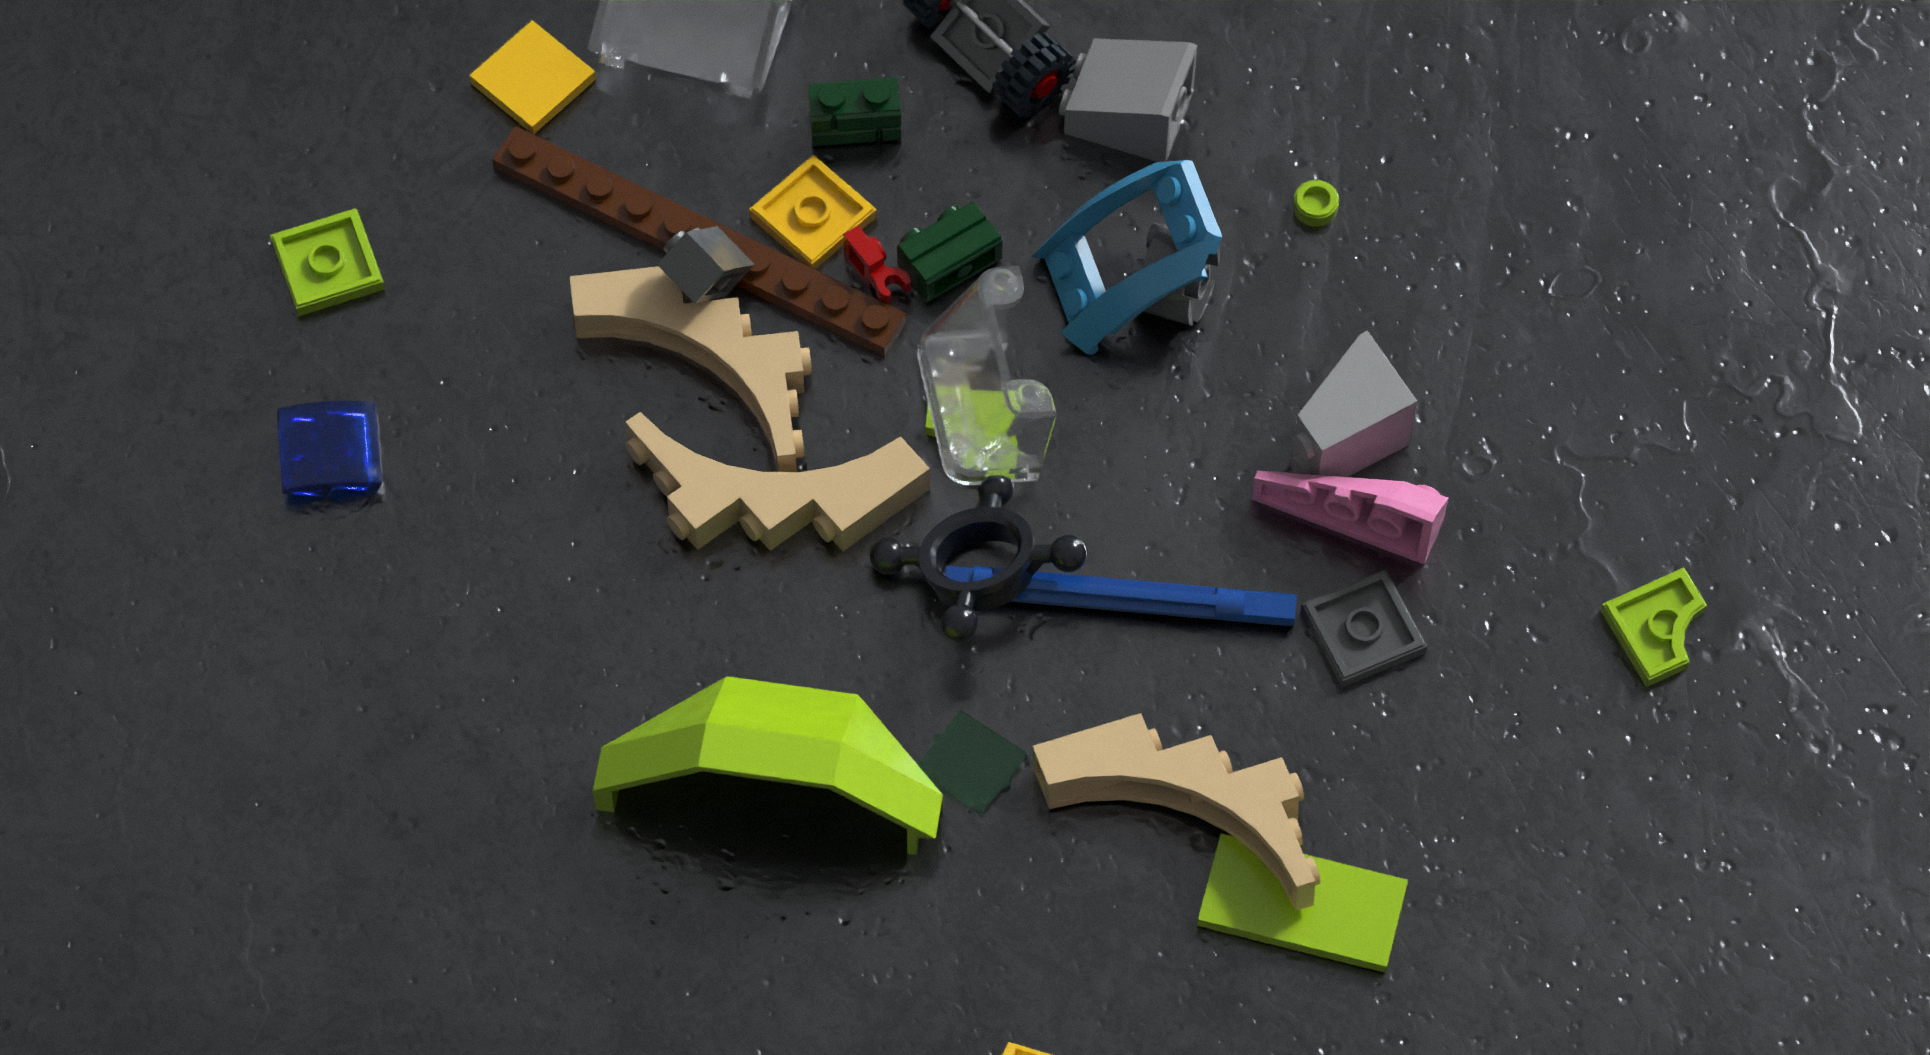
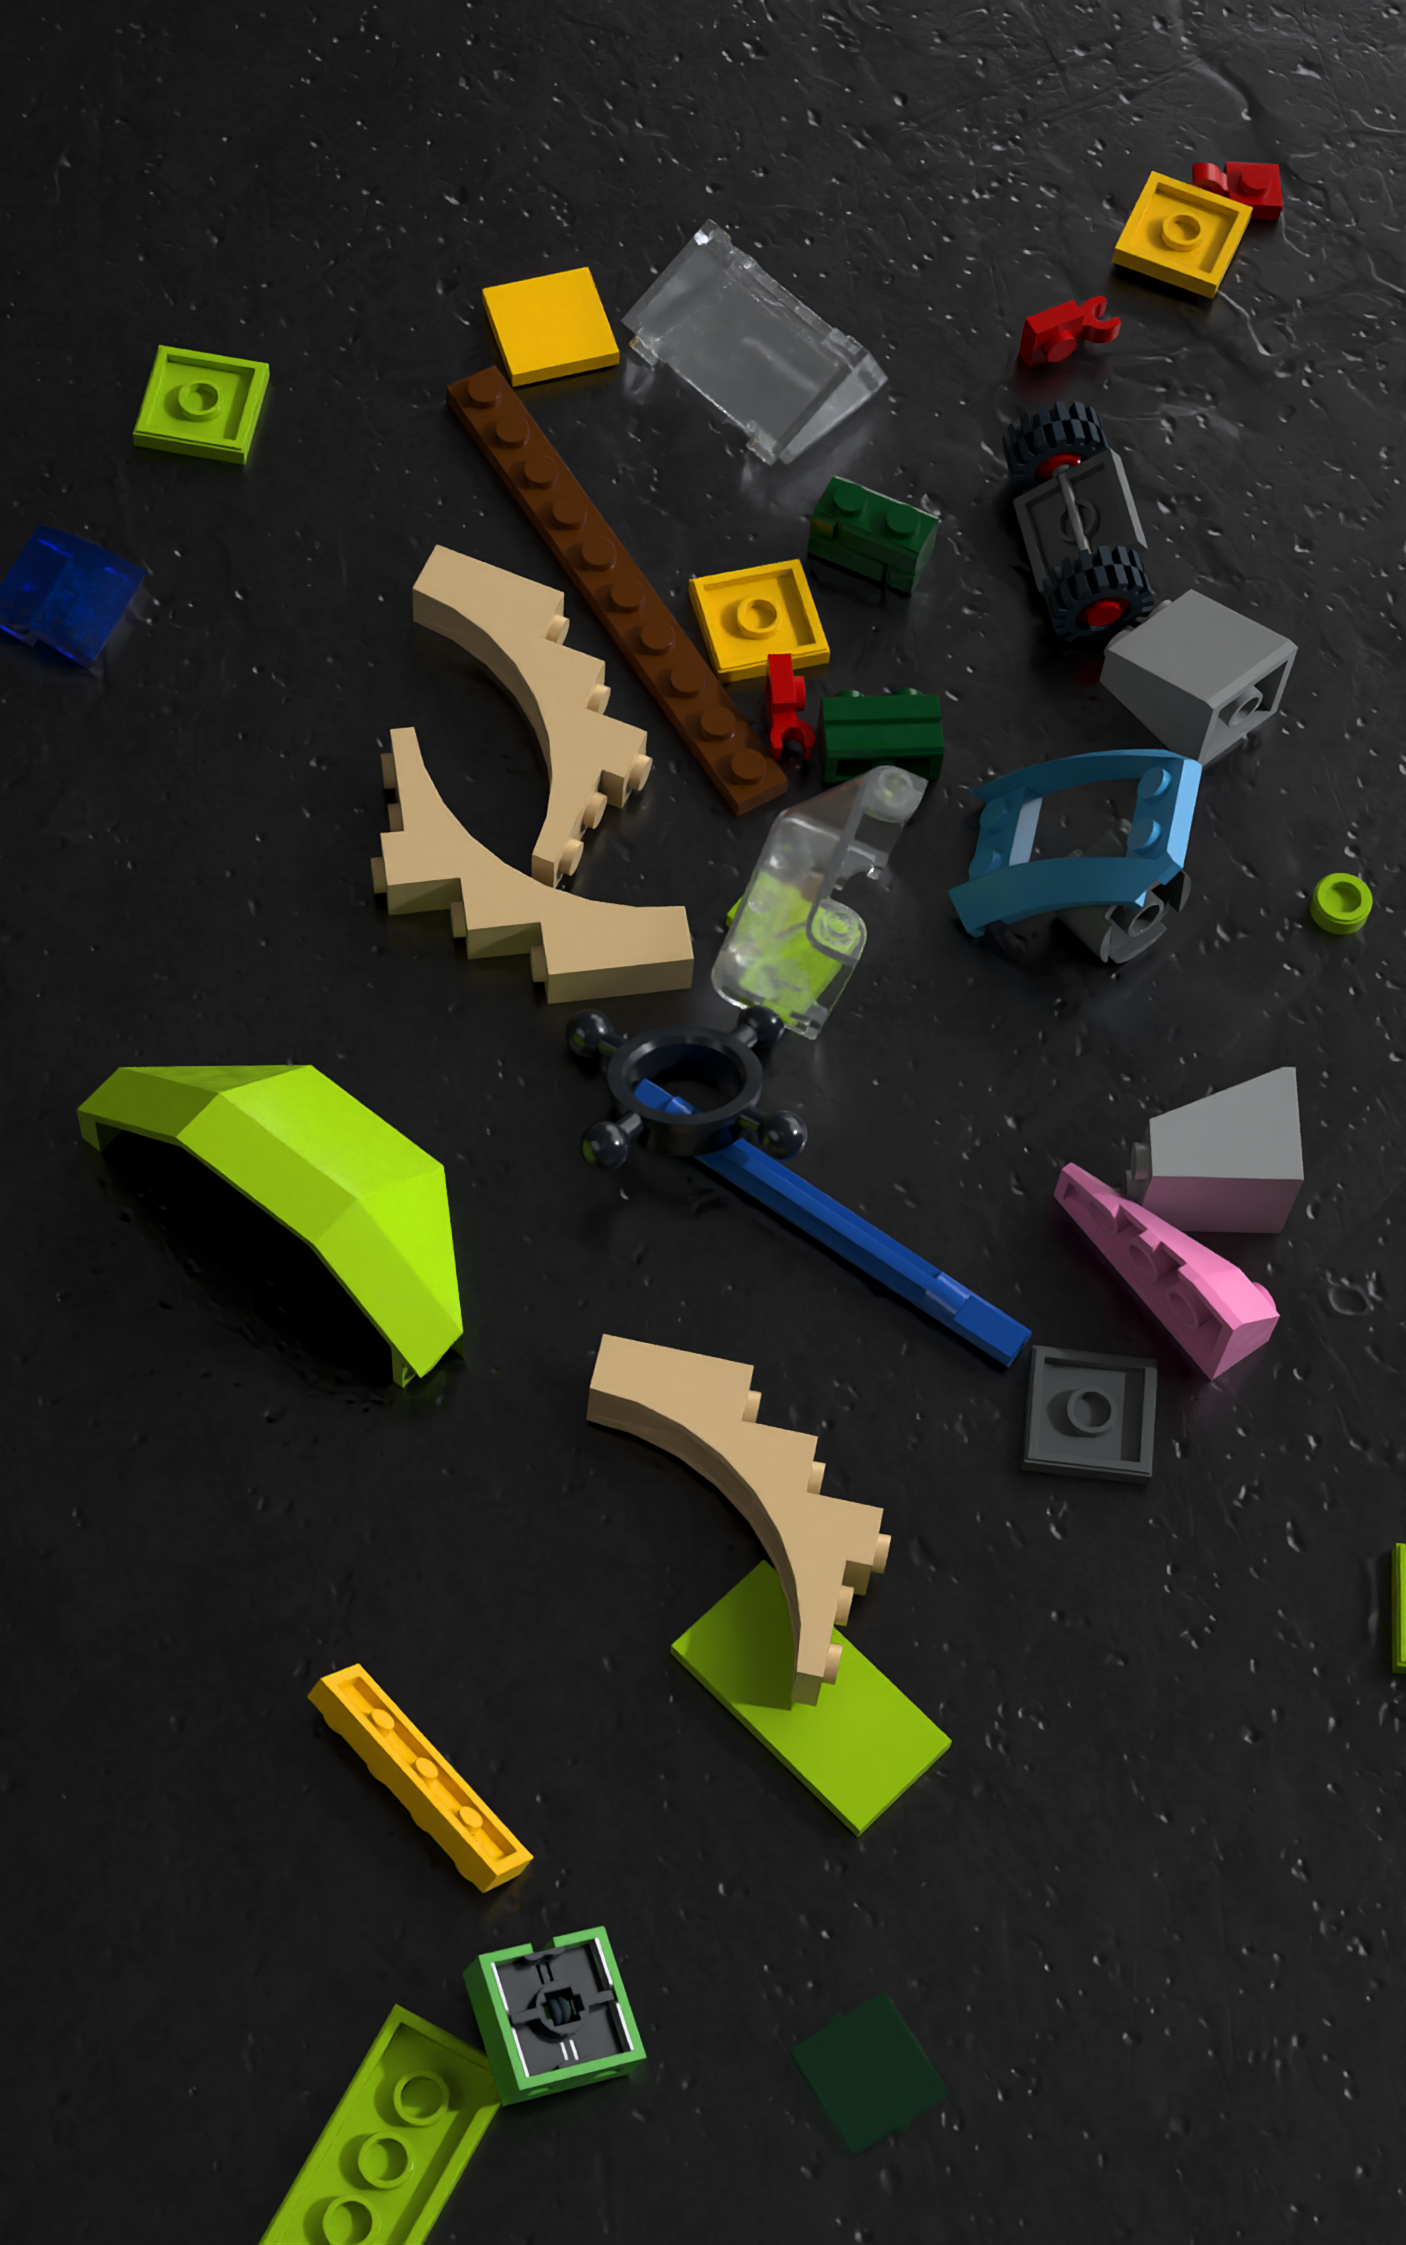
camera: 25 degrees right, 0 degrees up
dark grey brick [657,226,755,303] -> none
clear green piece [918,710,1029,815] -> none

